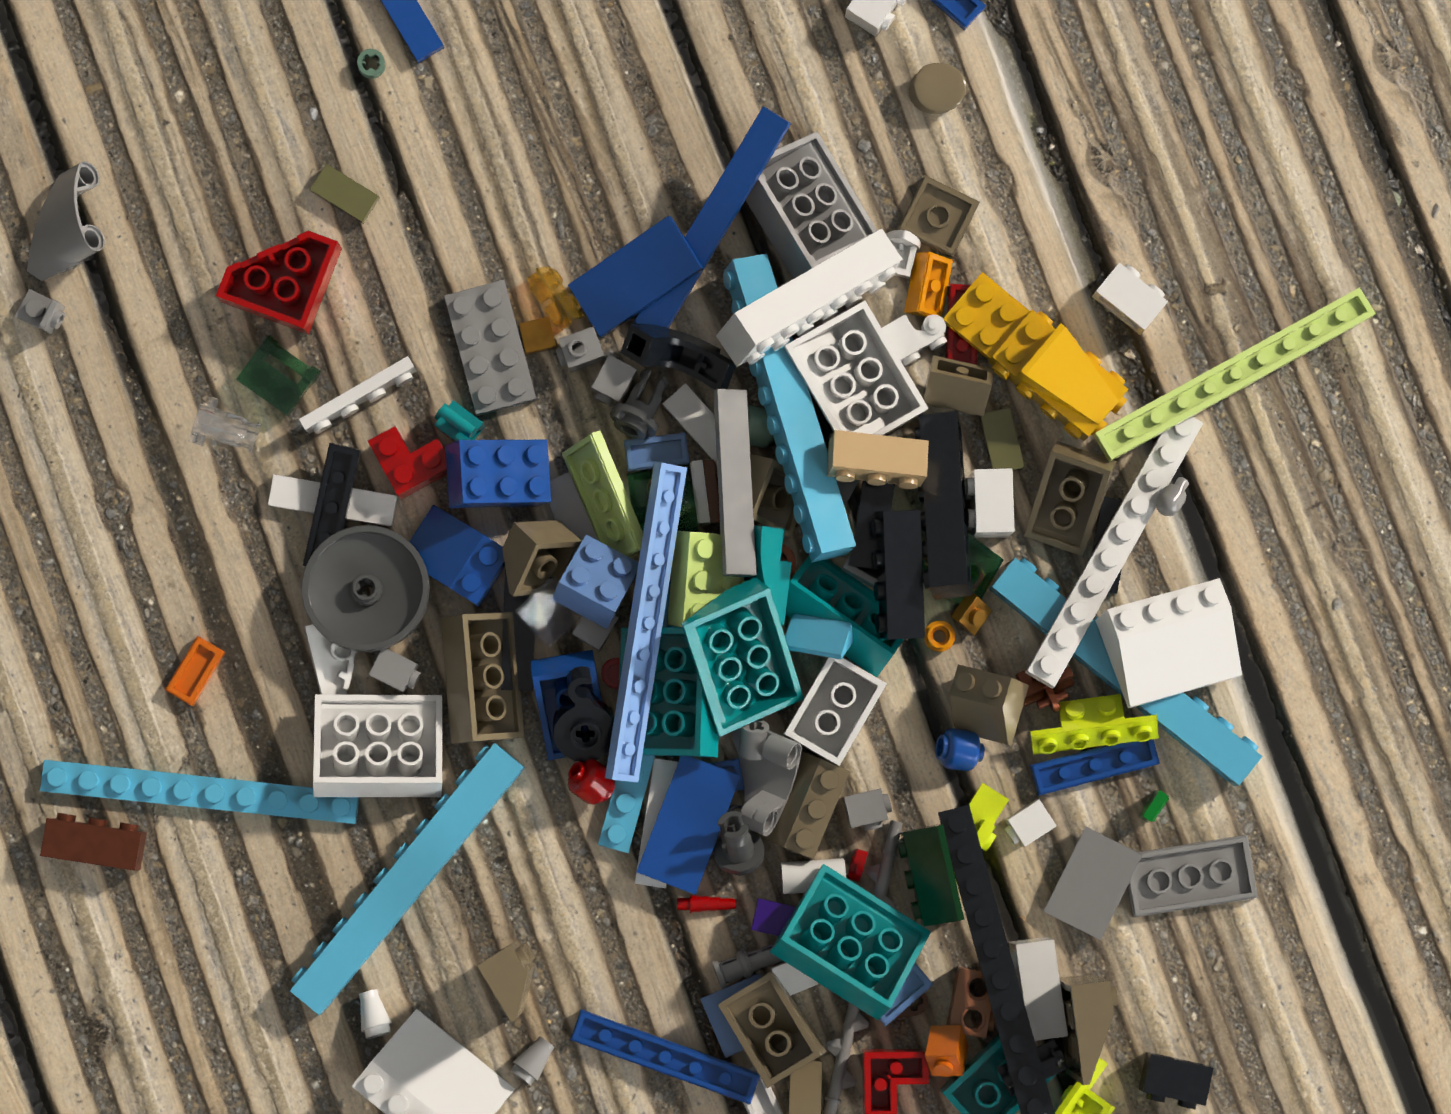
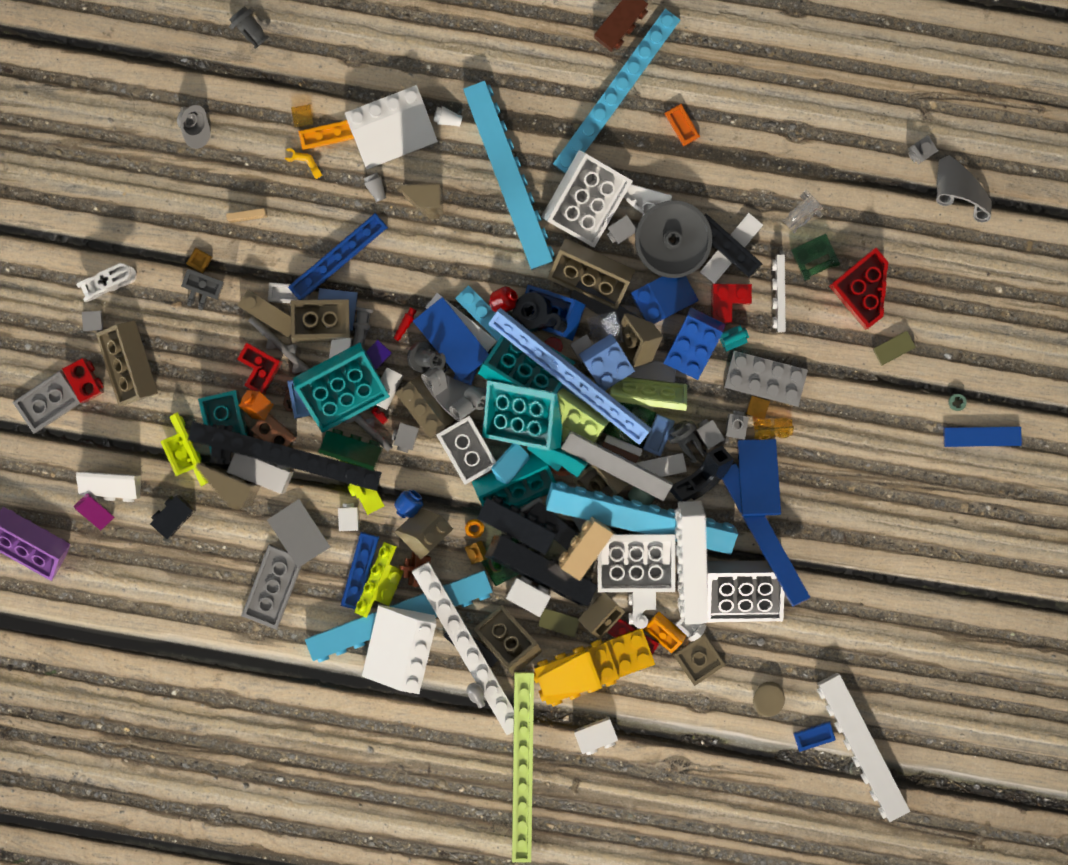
camera: 130 degrees right, 5 degrees up
green tile [1138,790,1169,823] -> none

